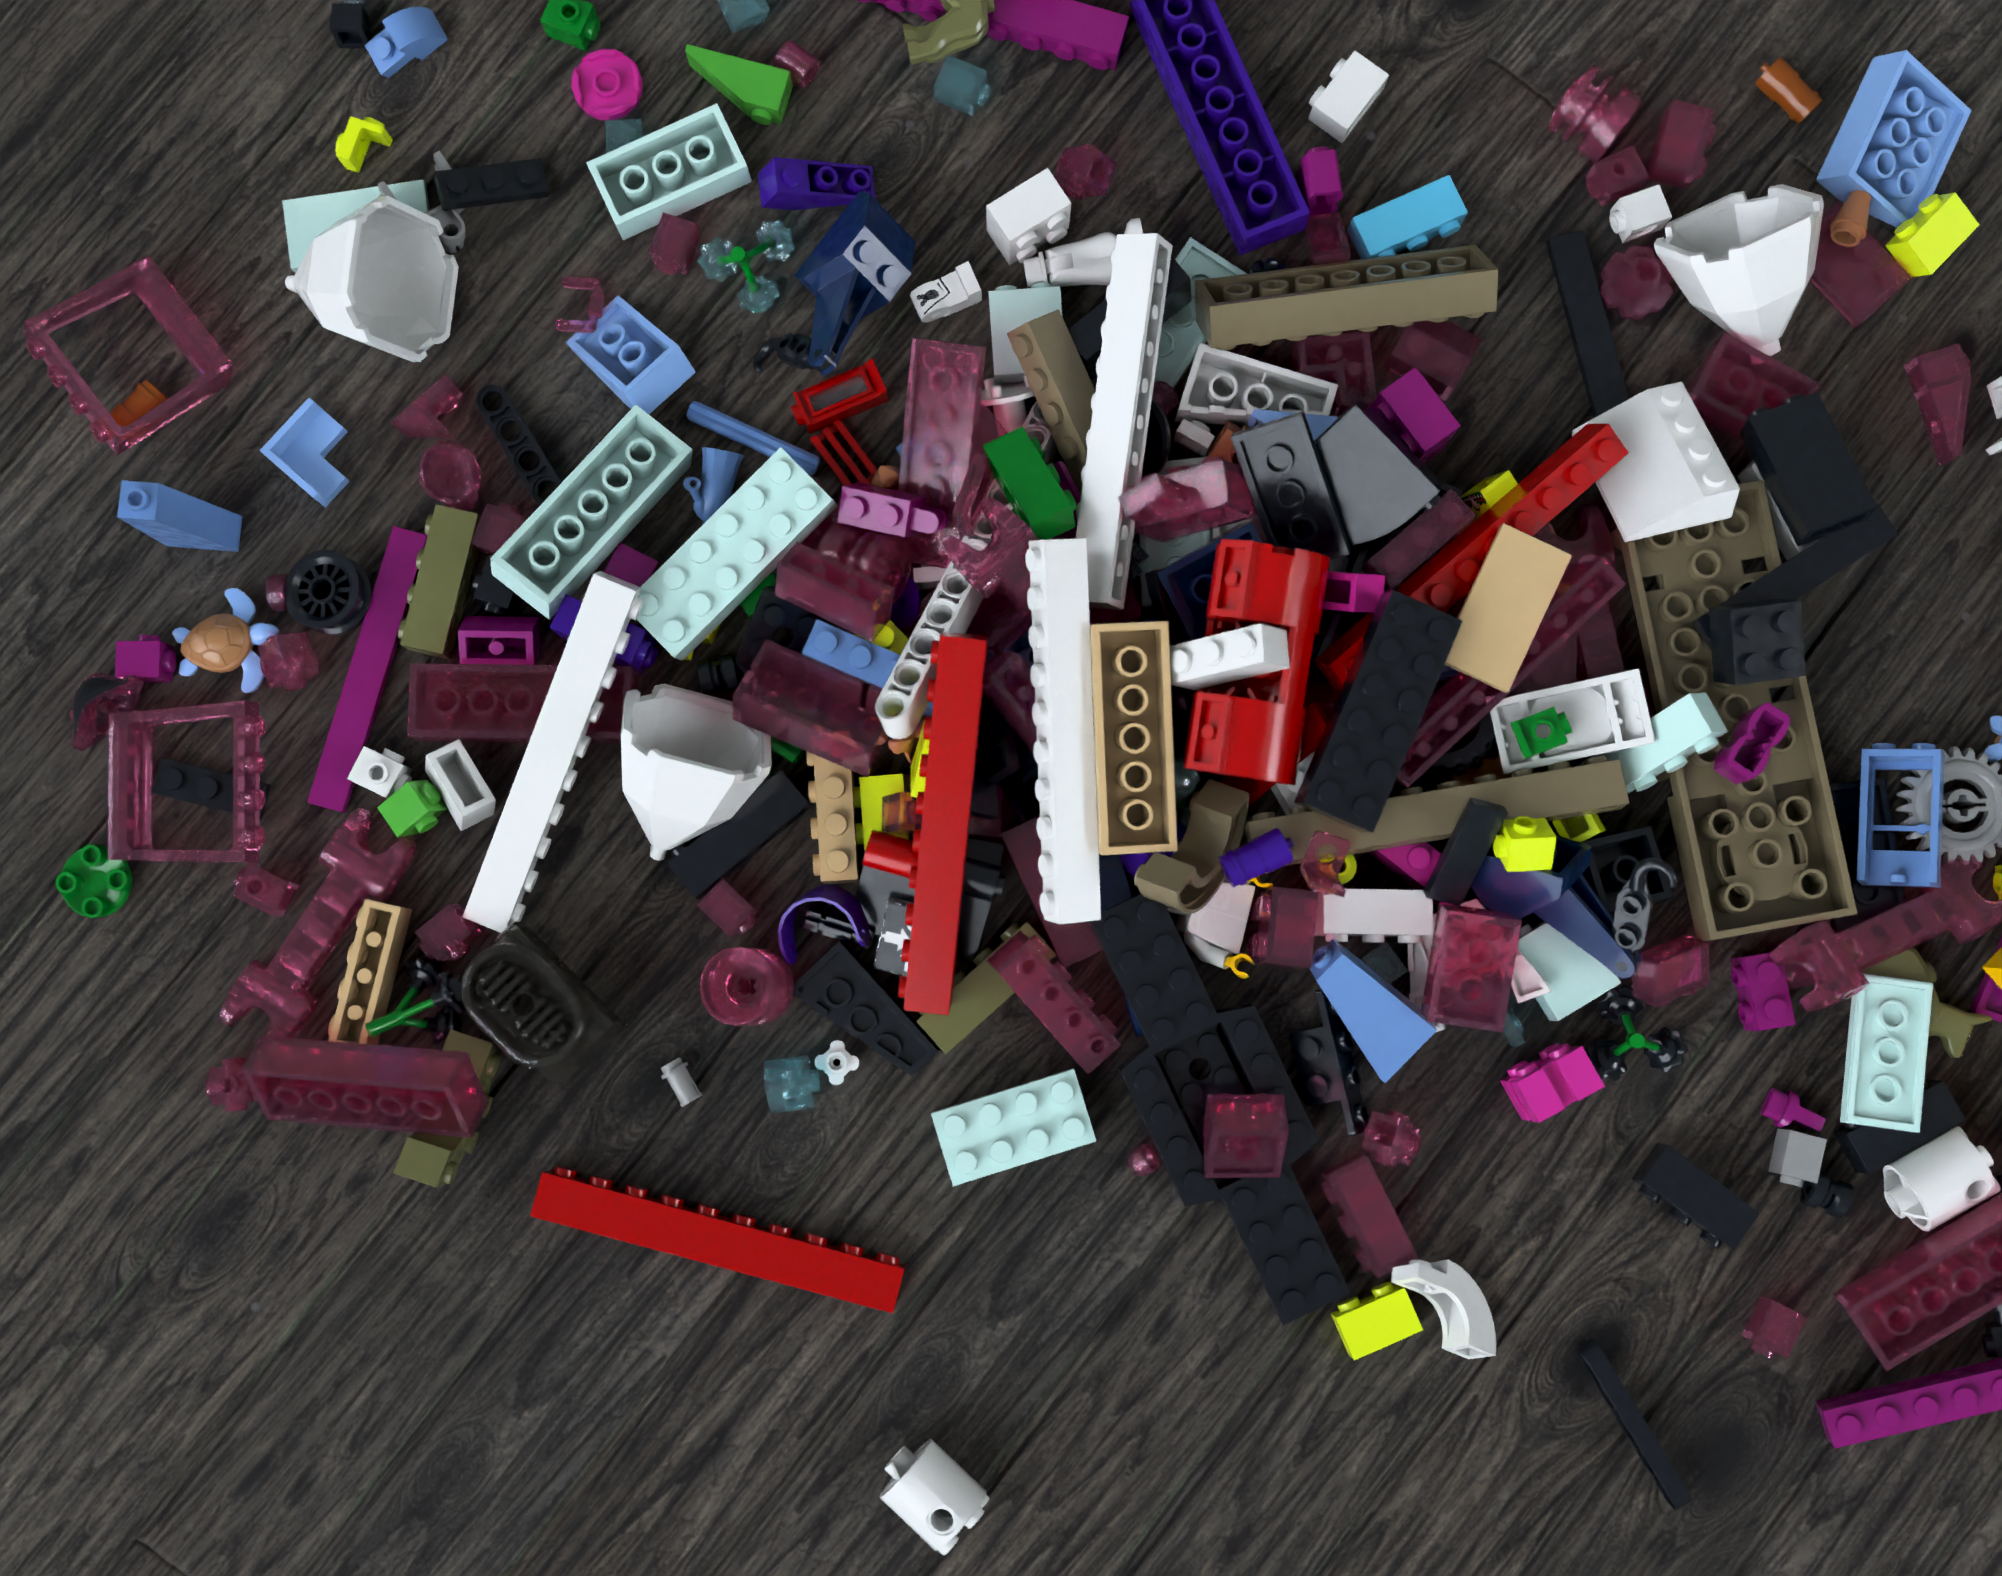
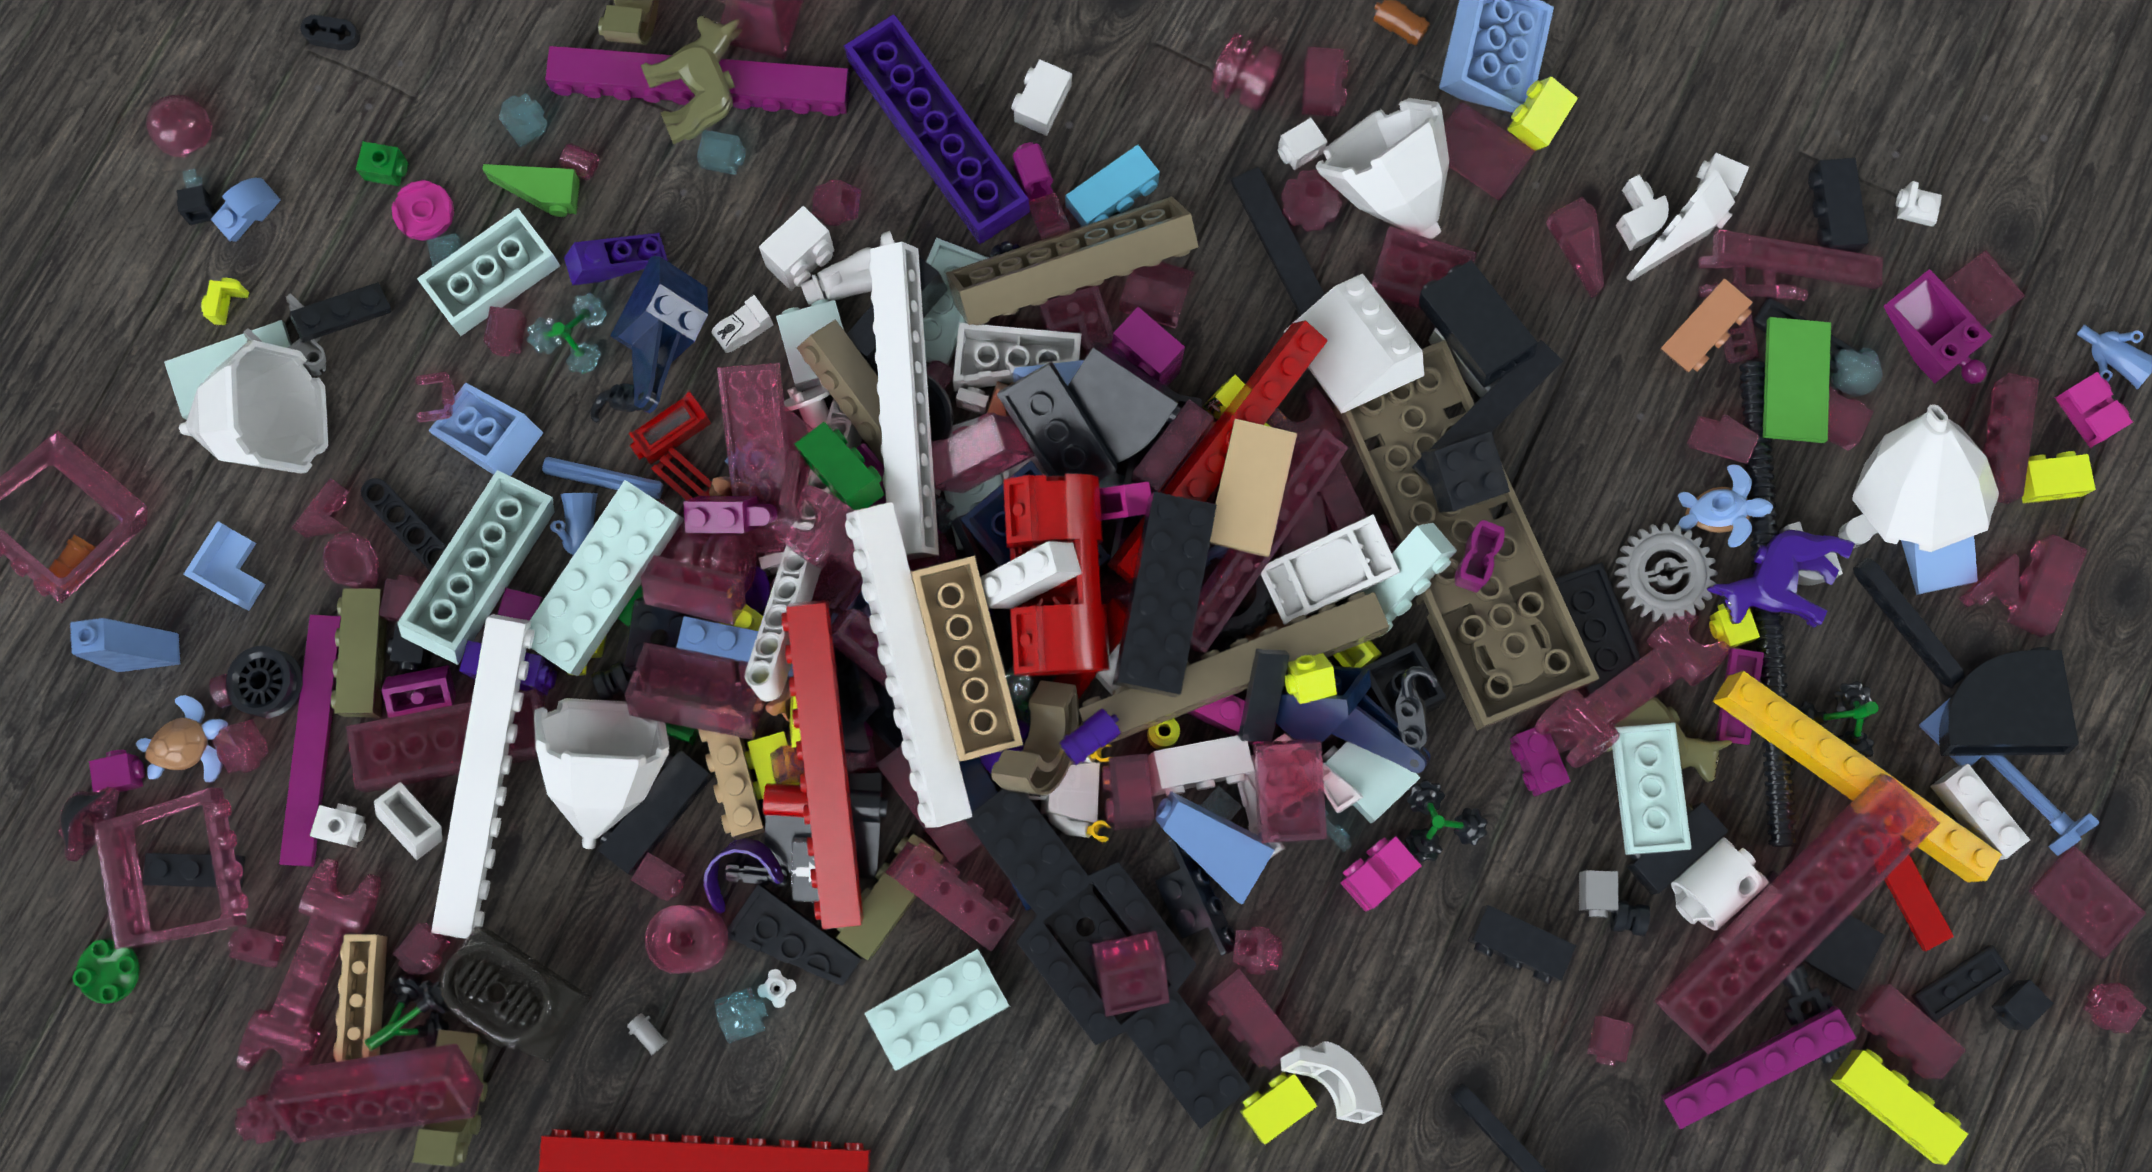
camera: 15 degrees left, 5 degrees down
bright green brick [377,780,447,837] -> none
clear pink piece [1118,473,1186,526] -> none
clear pink hinge [1127,1144,1160,1177] -> none
clear pink bracket [1299,830,1350,897] -> none
green brick [1511,707,1572,760] -> none
clear pink brick [1586,145,1649,207] -> none
clear pink brick [1631,935,1710,1007] -> none
magenta piece [1760,1088,1826,1132] -> none
nougat cone [1830,190,1871,247] -> none
medium blue door [1857,743,1945,888] -> none

